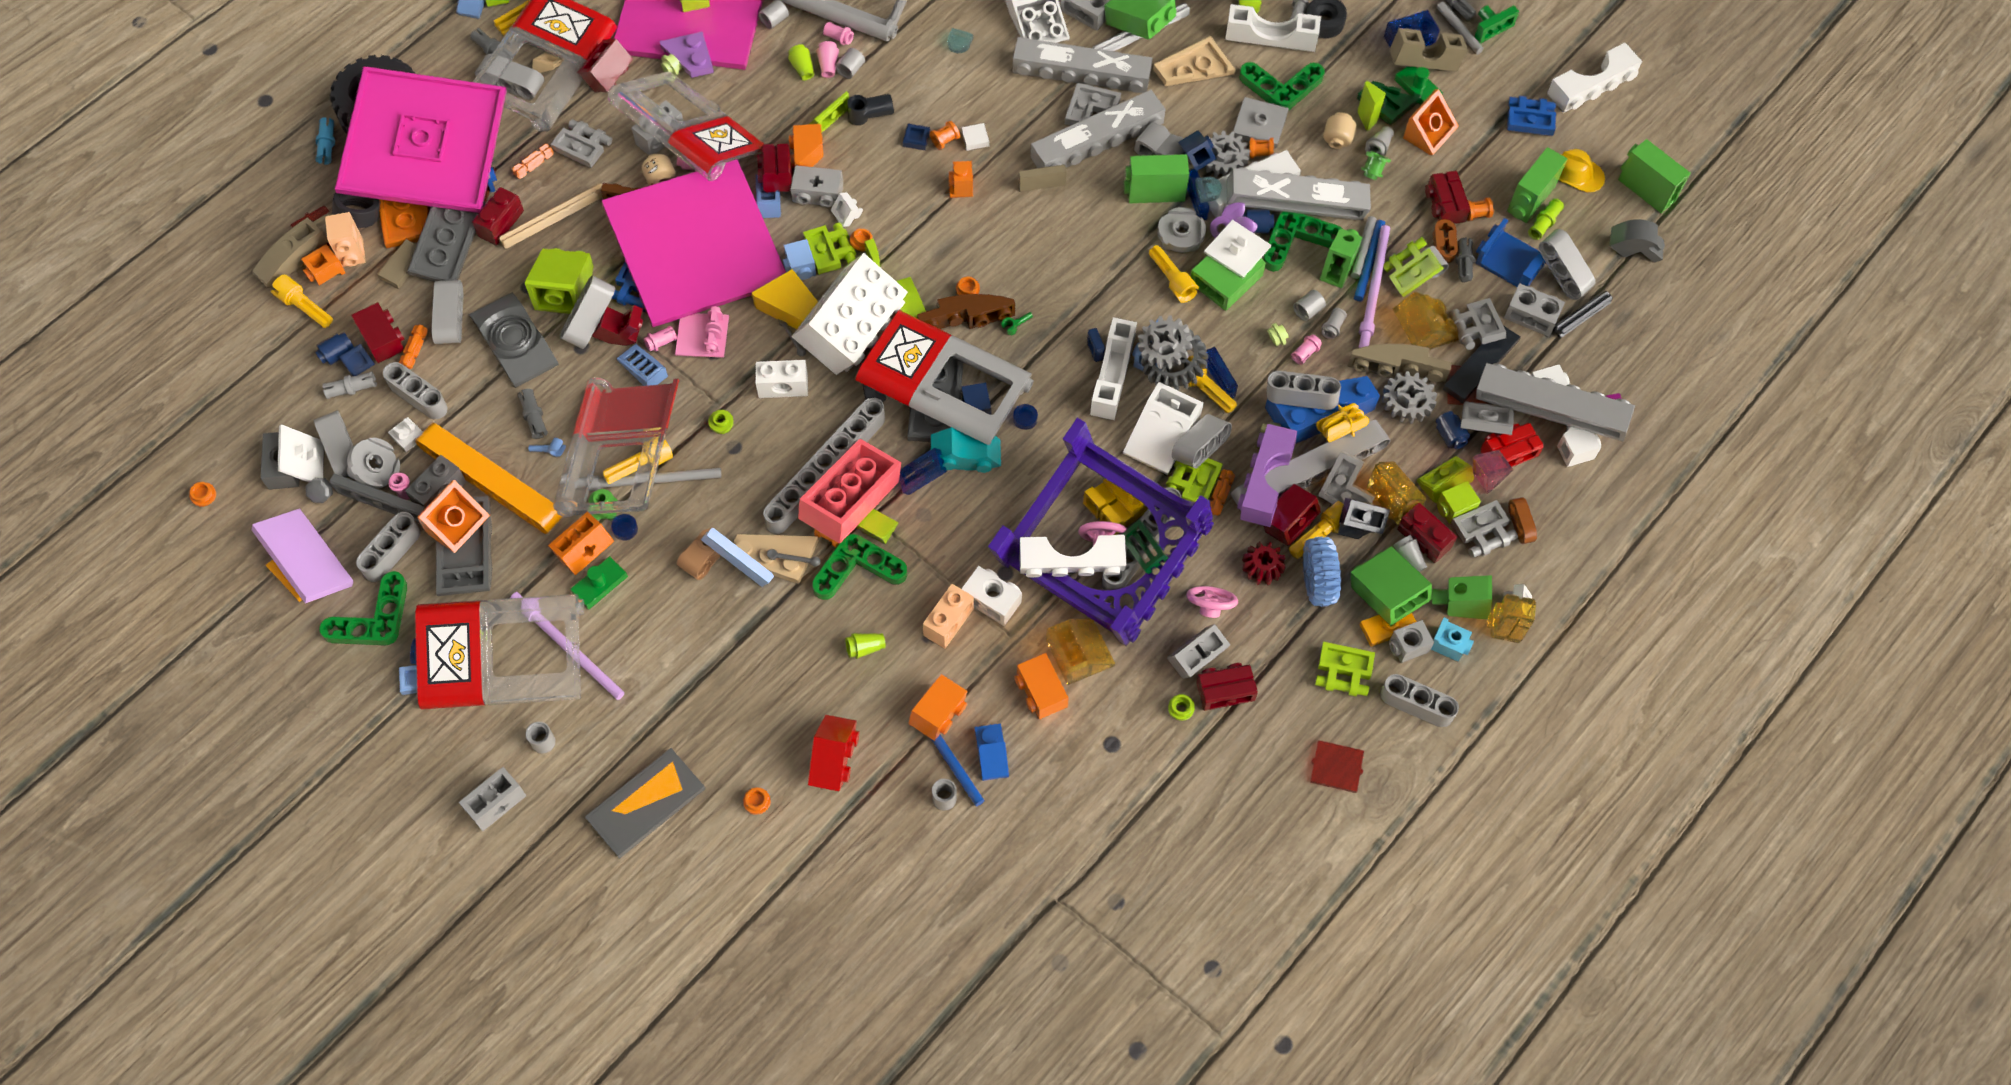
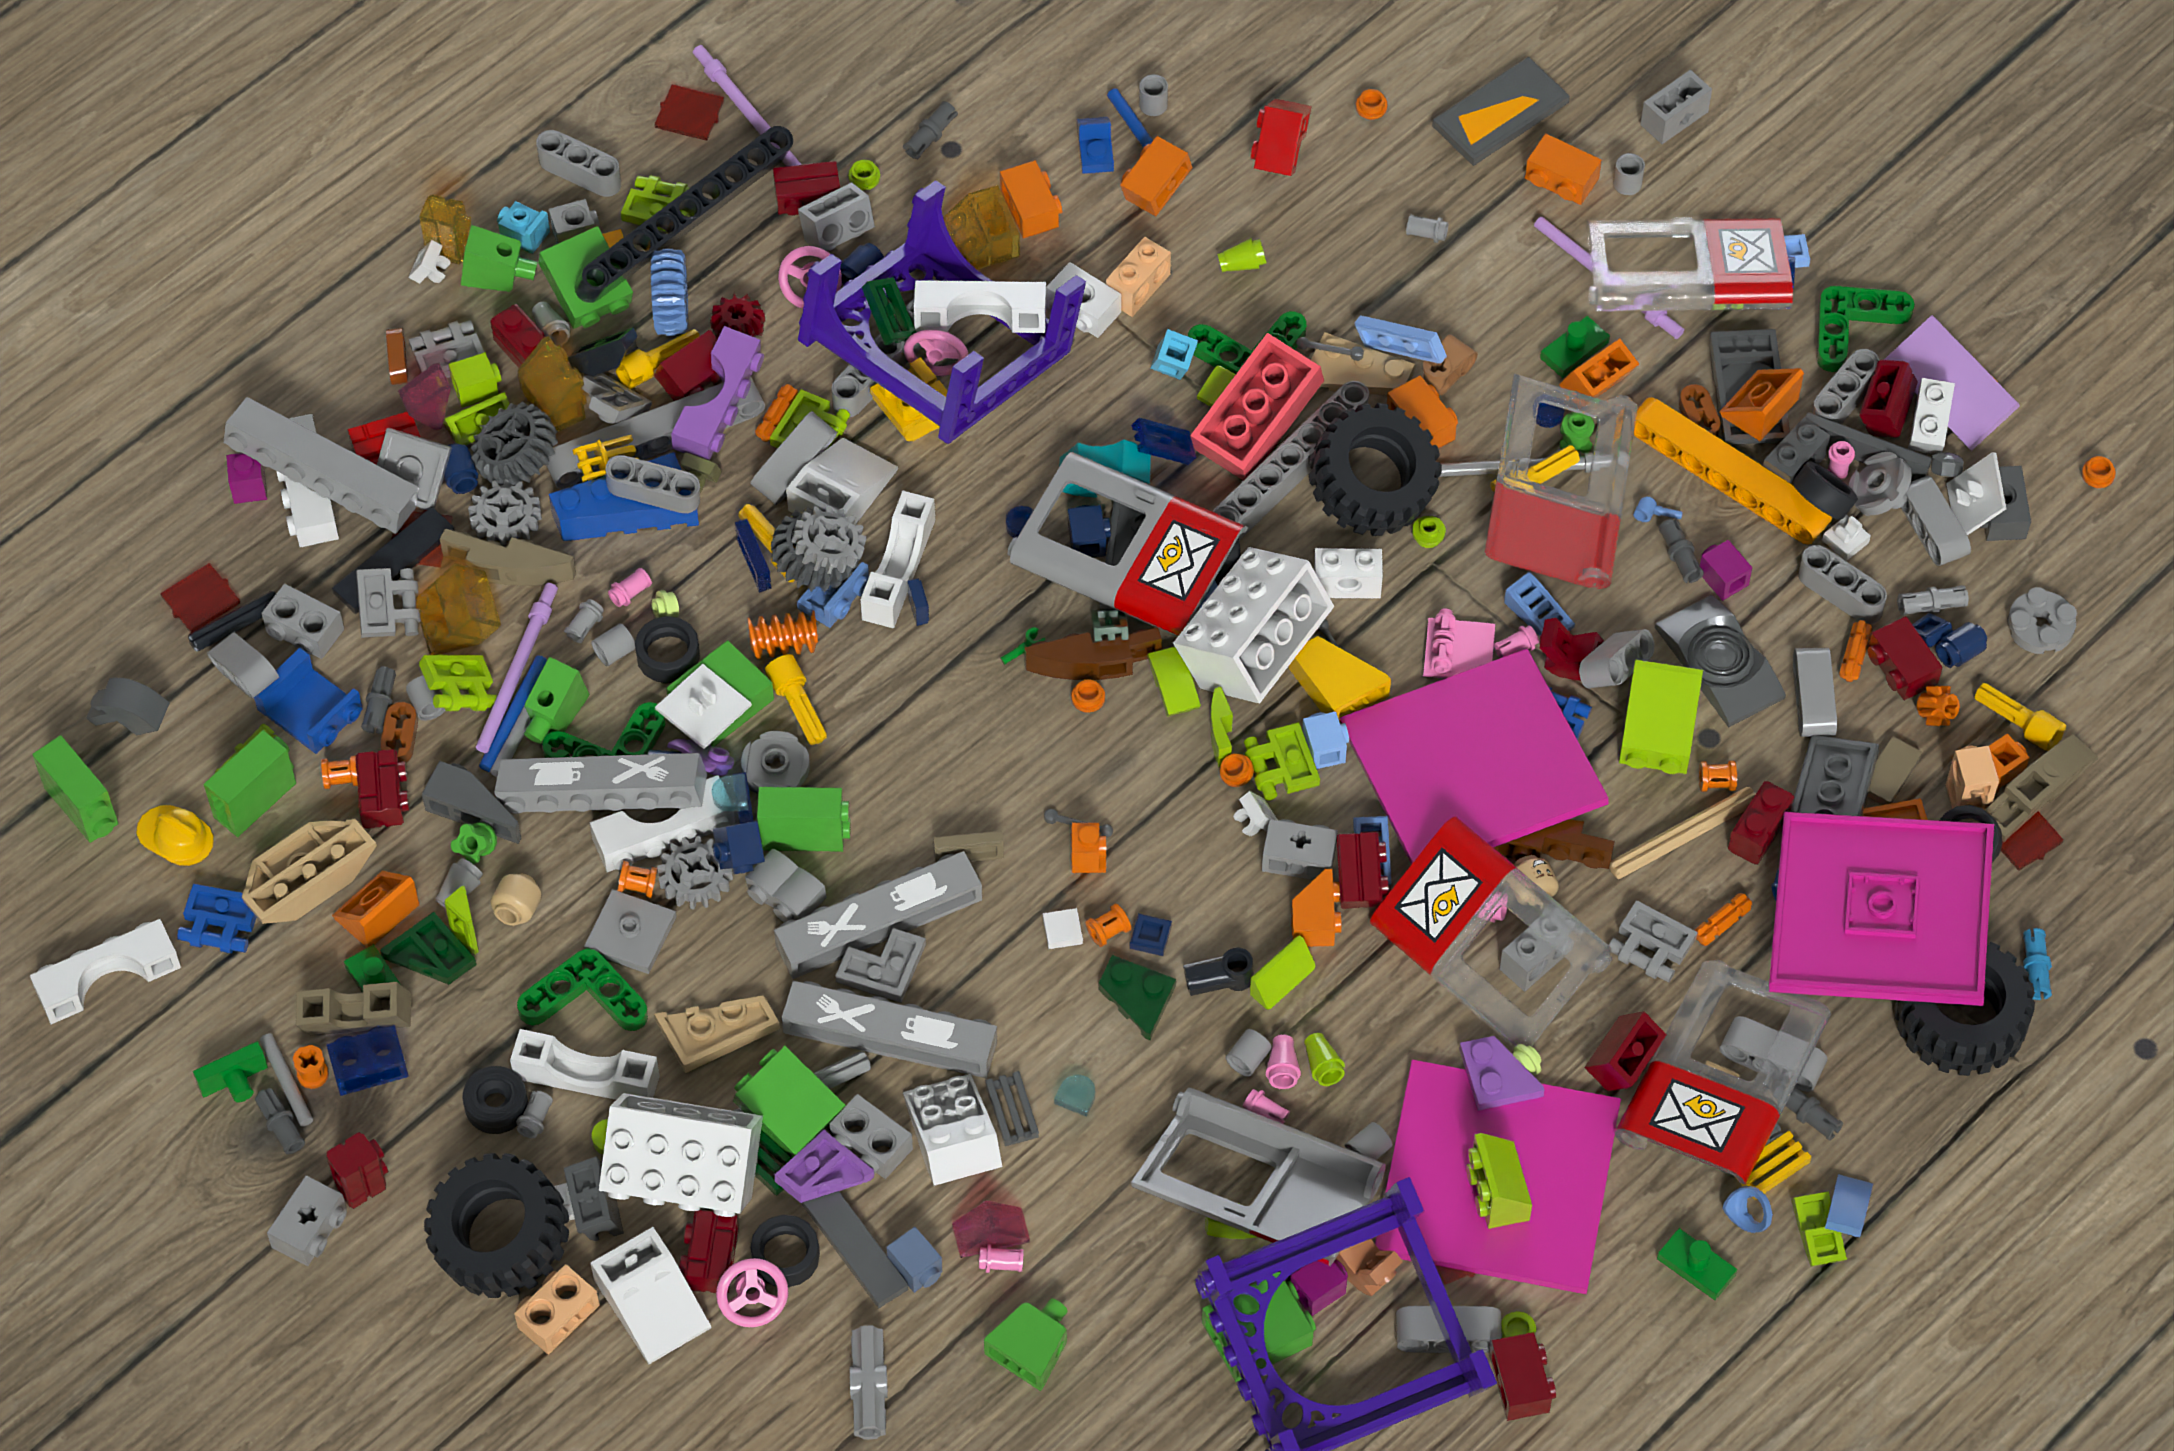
camera: 175 degrees left, 5 degrees down
none -> clear red piece [160,563,240,633]
none -> tan wedge [242,819,377,924]
none -> orange bush [293,1045,329,1089]
none -> dark grey slope [422,761,521,844]
none -> dark grey gear [471,402,558,486]
none -> black beam [574,126,794,303]
none -> black tyre [635,616,700,683]
none -> lavender bar [693,45,802,166]
none -> orange piece [747,610,818,659]
none -> dark blue brick [840,243,884,285]
none -> dark grey pin [903,101,958,160]
none -> dark grey tile [985,1071,1039,1146]
none -> dark grey hinge [1044,809,1113,838]
none -> tile [1091,609,1129,641]
none -> dark green wing [1098,955,1176,1040]
none -> medium azure brick [1150,329,1198,380]
none -> black tyre [1308,403,1442,536]
none -> orange brick [1387,375,1458,449]
none -> light grey pin [1406,214,1449,243]
none -> orange brick [1525,133,1602,205]
none -> dark orange beam [1679,384,1720,437]
none -> orange bush [1699,760,1737,792]
none -> magenta brick [1700,540,1753,601]
none -> black tyre [1792,462,1858,520]
none -> dark red brick [1859,360,1918,438]
none -> white brick [1908,378,1955,455]
none -> orange gear [1917,686,1960,726]
none -> light grey plate [2007,587,2077,654]

